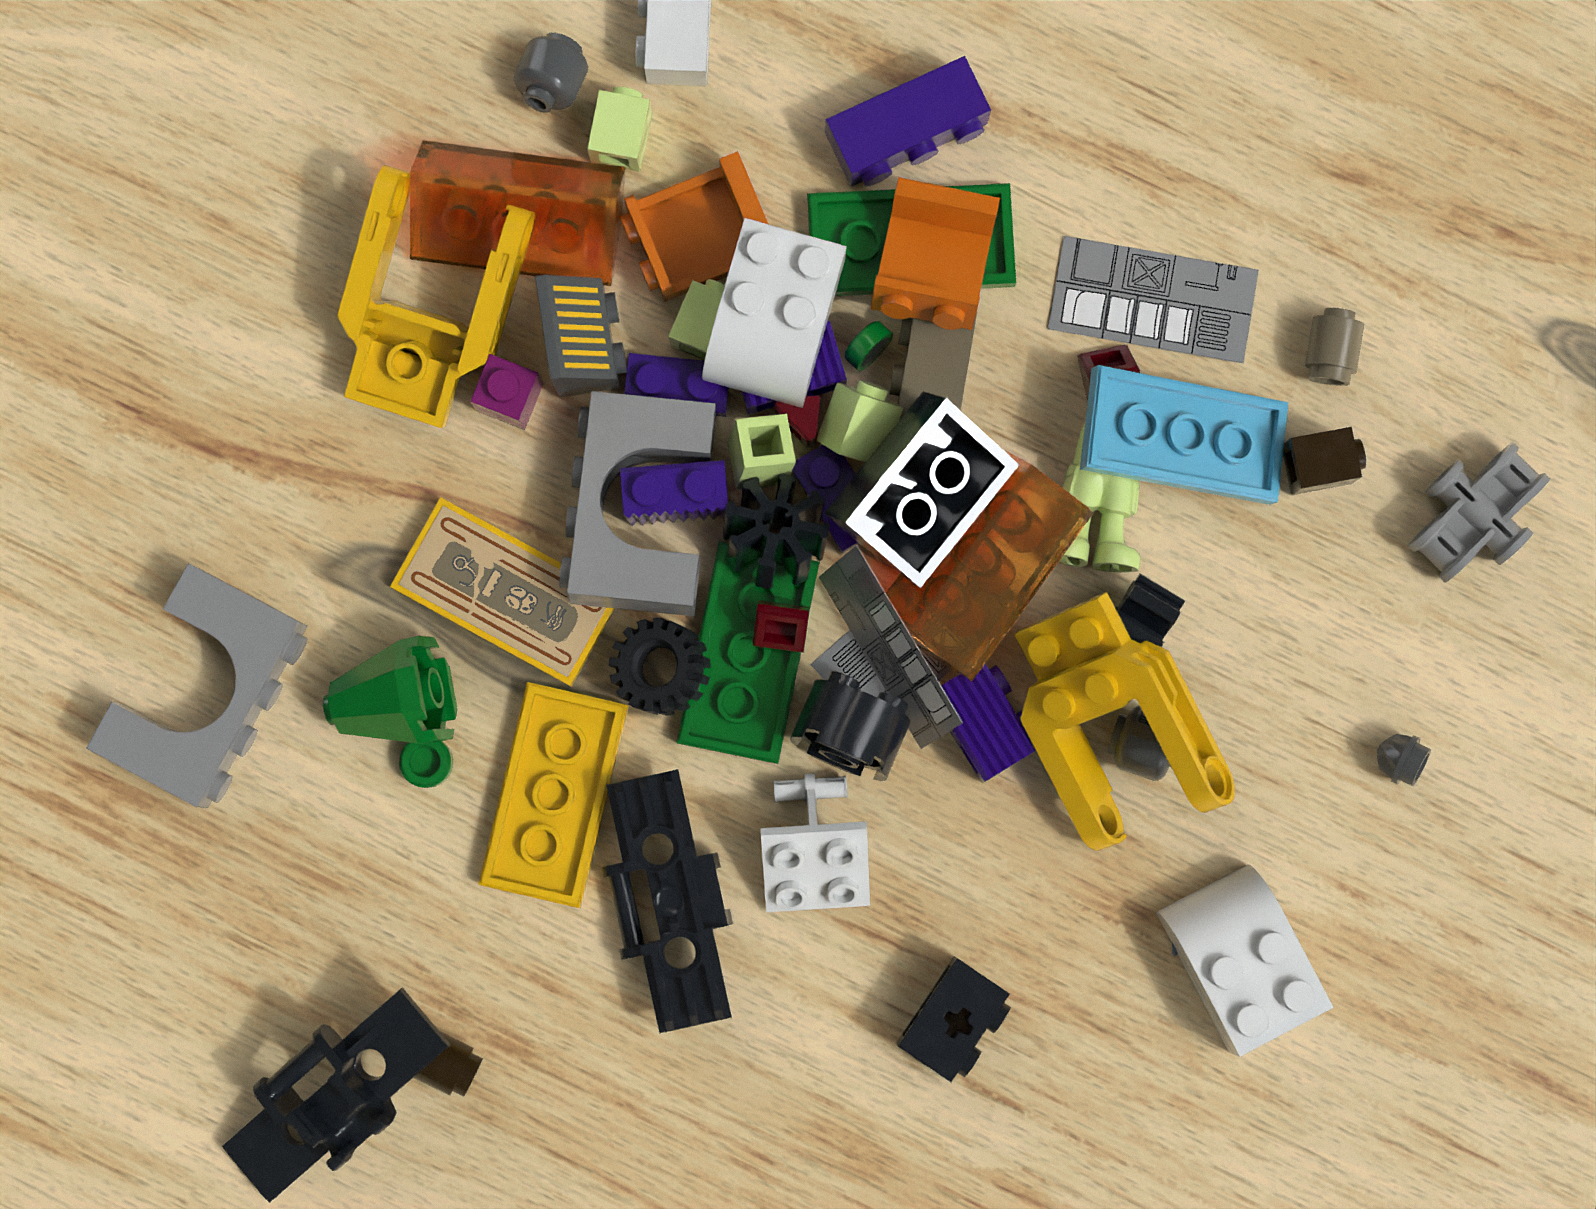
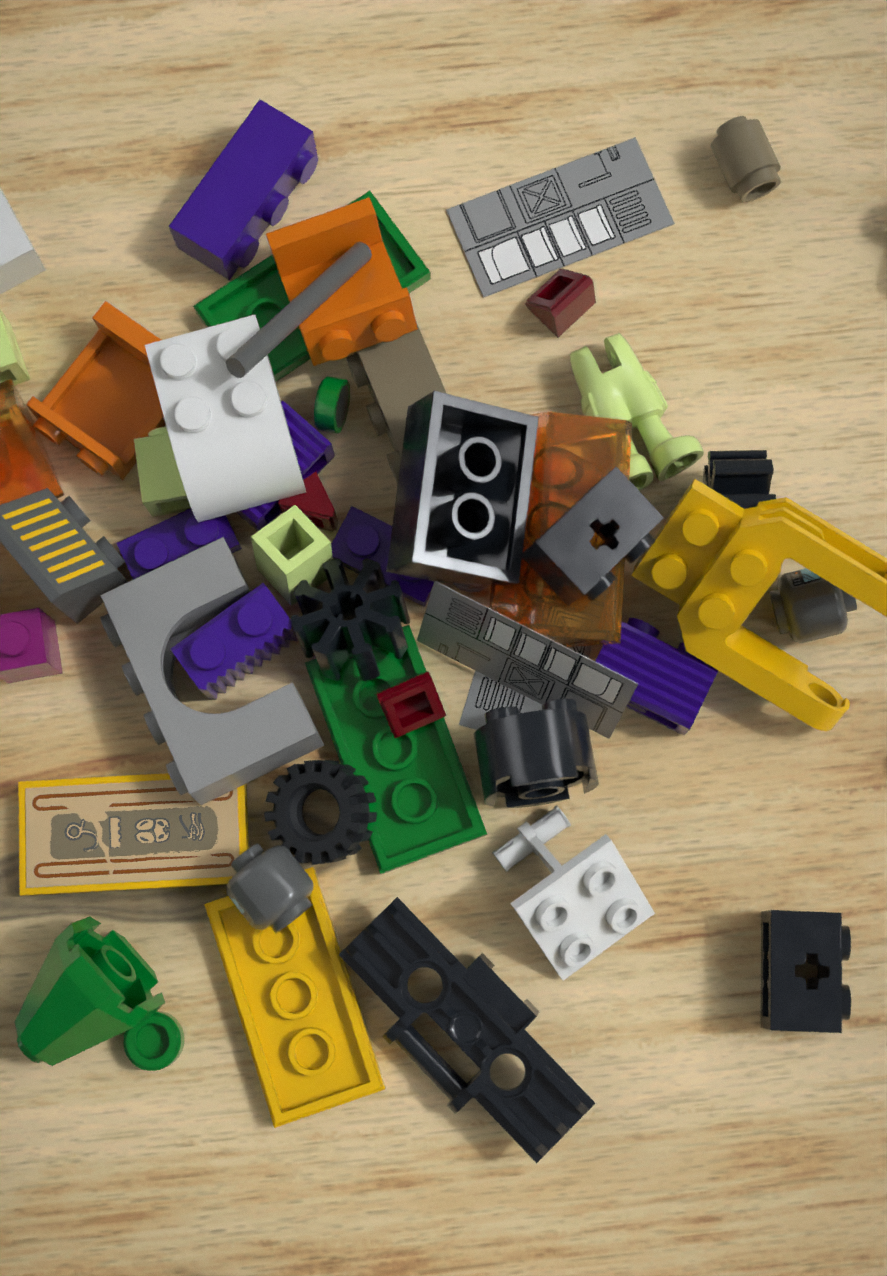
camera: 25 degrees left, 5 degrees down
yellowish green brick [816,380,903,462] -> none
medium azure tile [1080,365,1289,505] -> none
dark brown brick [1283,427,1366,495] -> none
none -> dark grey bar [226,242,372,378]
none -> dark grey head [226,843,313,933]
none -> black brick [520,466,664,606]

